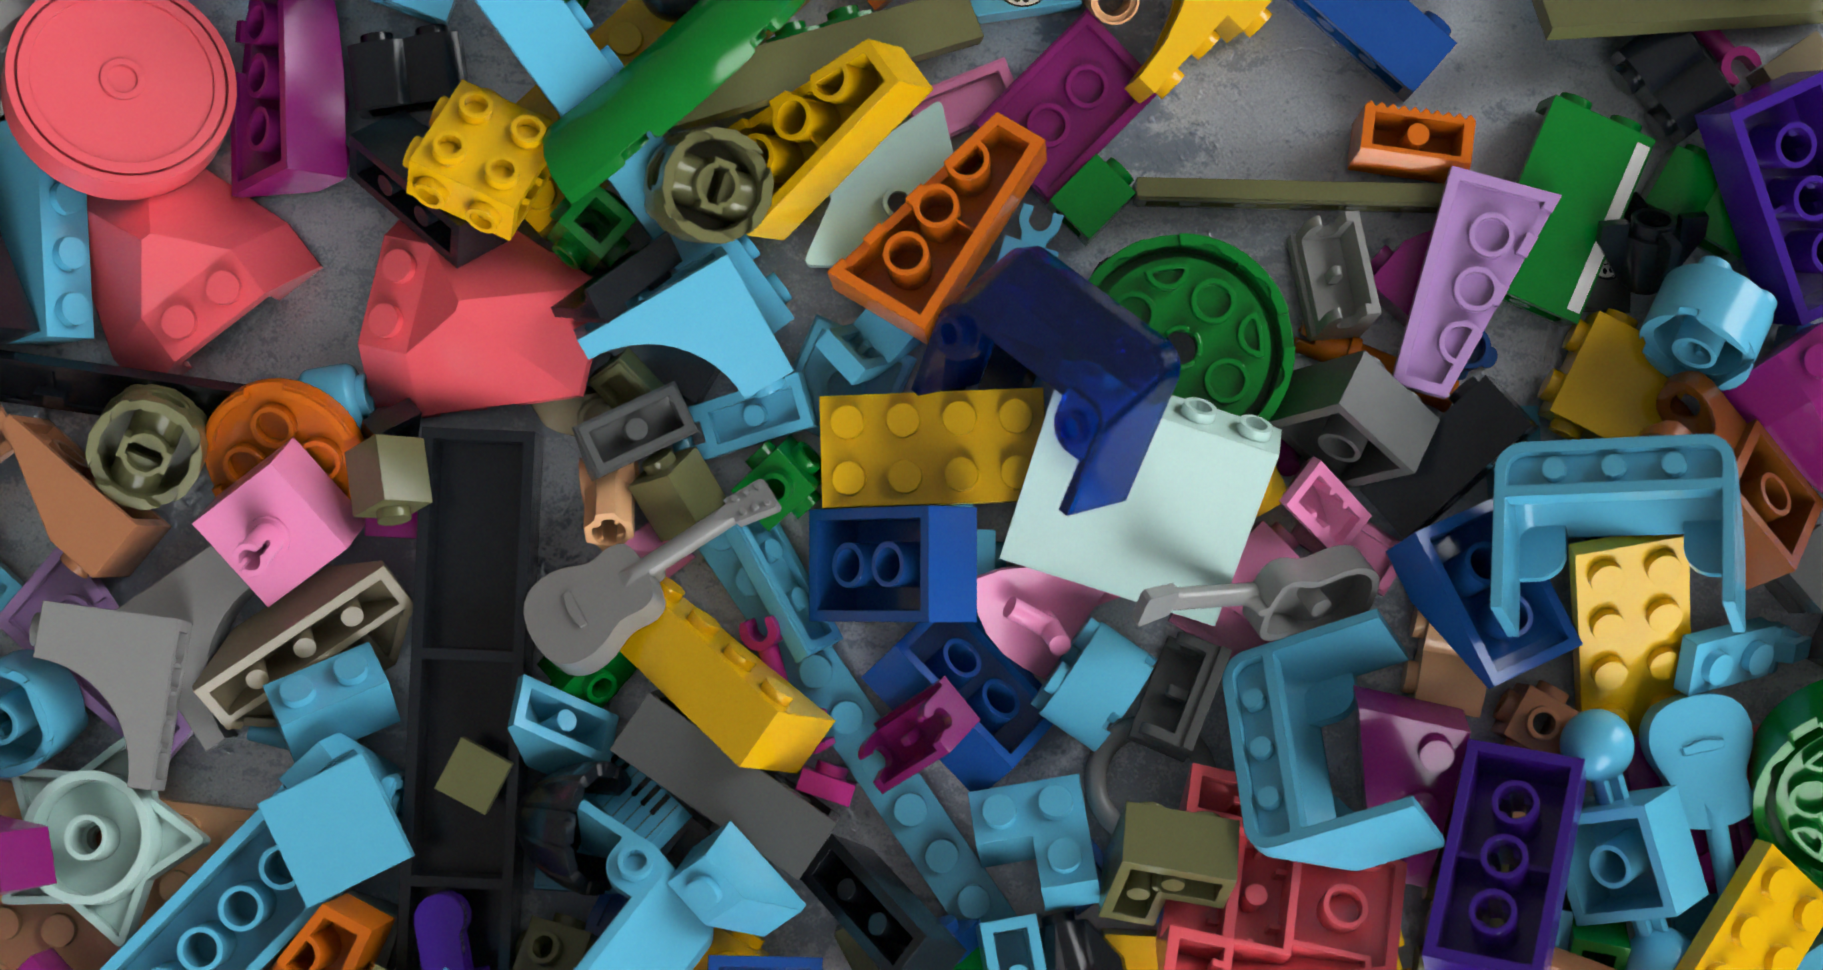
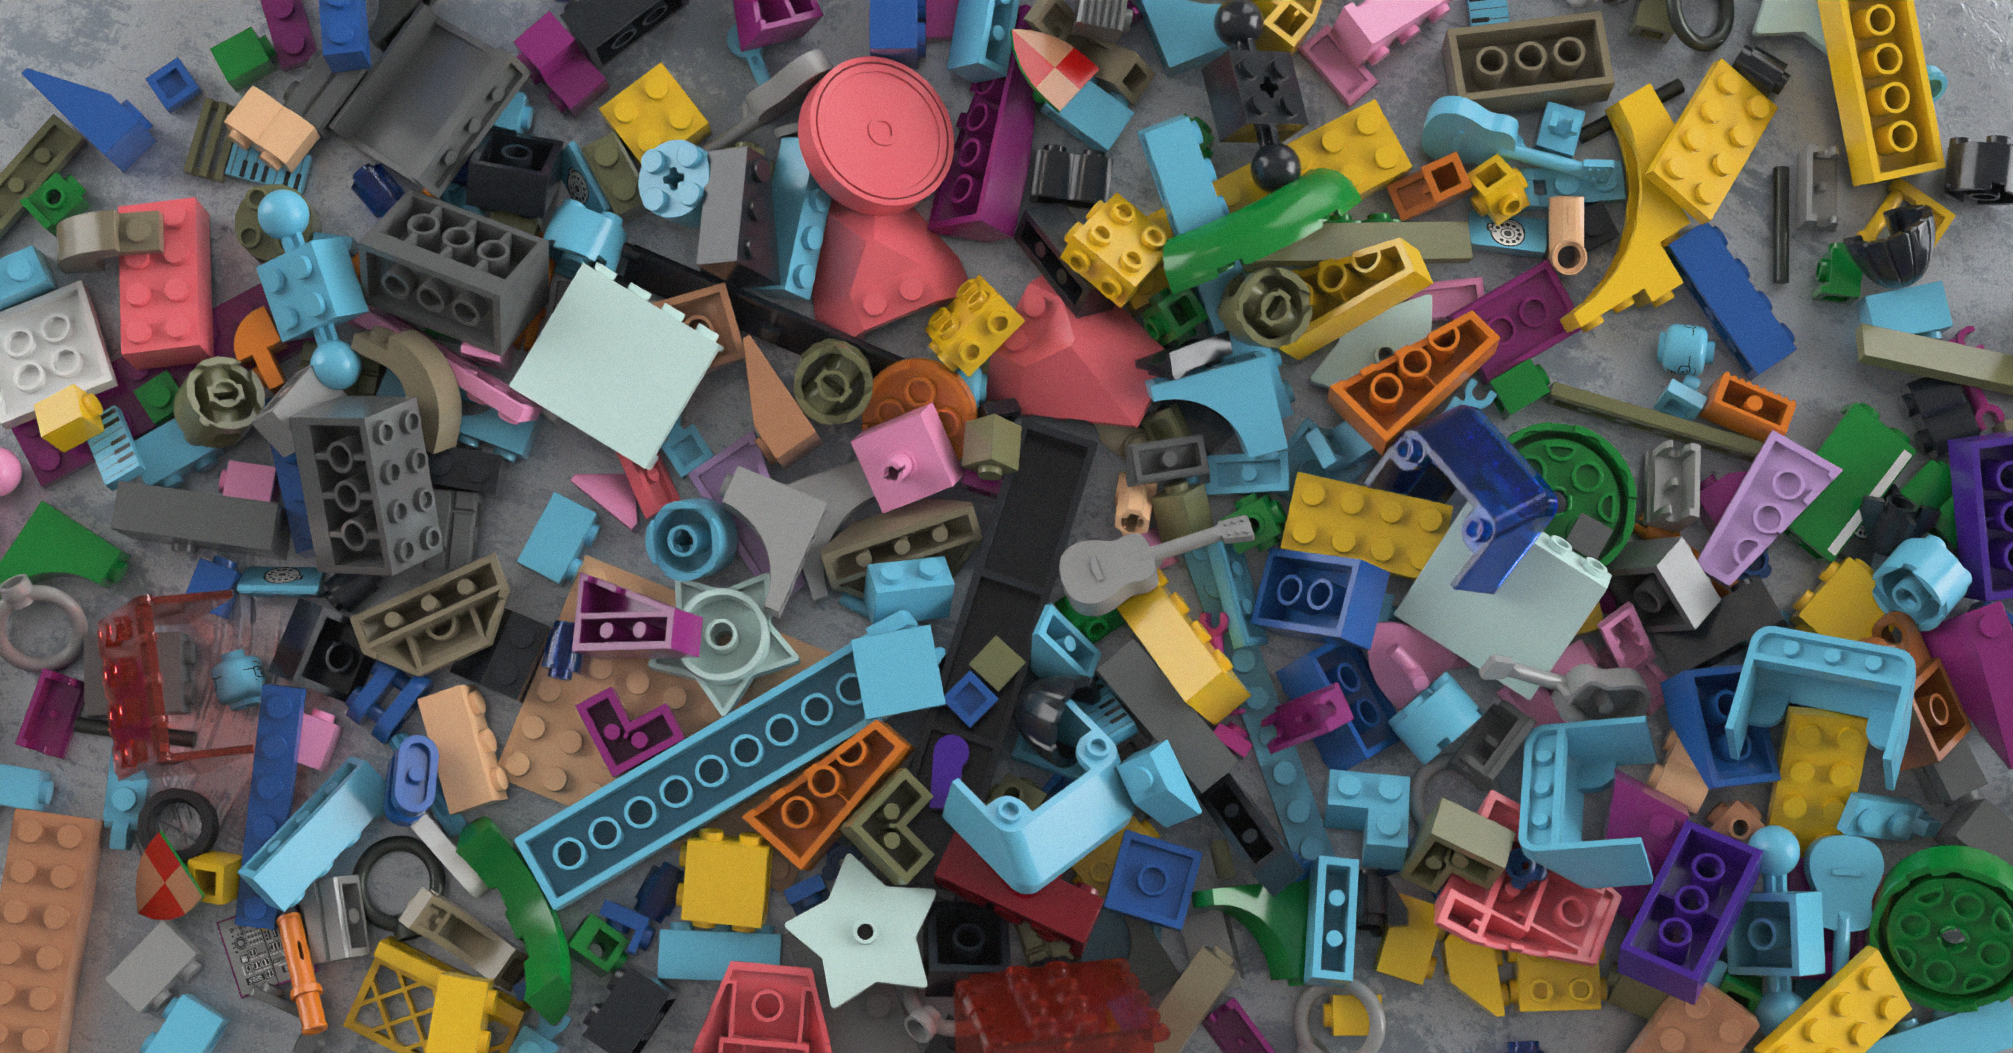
camera: 10 degrees right, 5 degrees down
none -> yellow brick [924,274,1025,377]
none -> blue plate [944,670,999,728]
none -> blue plate [1506,848,1548,890]
none -> dark grey piece [1566,513,1613,560]
none -> medium azure tile [1653,374,1708,421]
none -> medium azure head [1657,323,1716,376]

